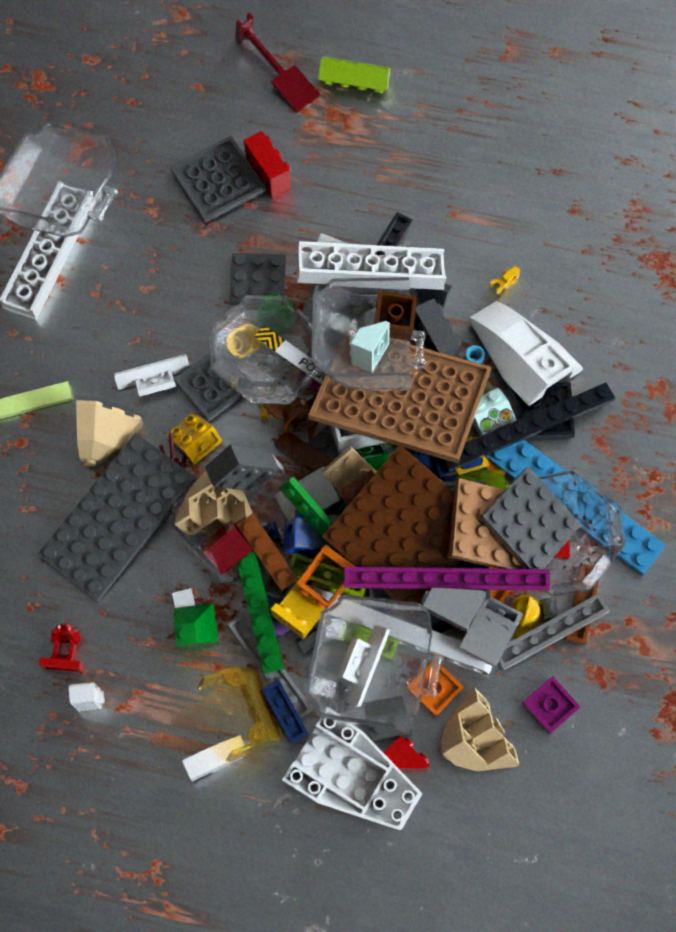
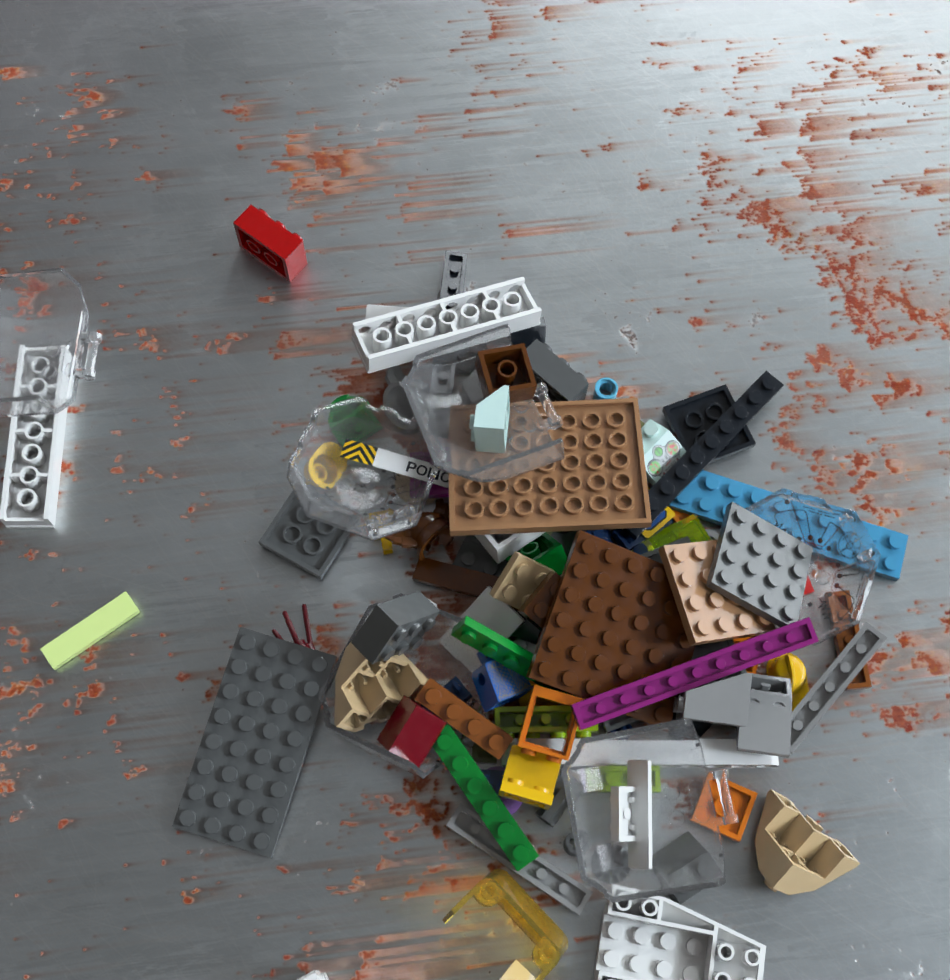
camera: 25 degrees left, 0 degrees up
red tile [39,623,84,673] -> none
tan brick [76,400,143,467] -> none
white bracket [114,354,190,397] -> none
yellow bracket [166,412,222,465] -> none
dark grey plate [170,136,267,223] -> none
white tile [172,588,195,608] -> none
green slope [174,603,219,648] -> none
dark grey plate [229,253,286,305] -> none
dark red piece [235,12,321,113] -> none
dark blue plate [261,680,309,745] -> none
lime brick [318,56,391,93] -> none
red slope [384,736,430,771] -> none
white wedge [469,301,583,406] -> none
yellow plate [489,265,521,295] -> none
magenta plate [522,676,580,734] -> none
dark grey bush [539,598,559,622] -> none

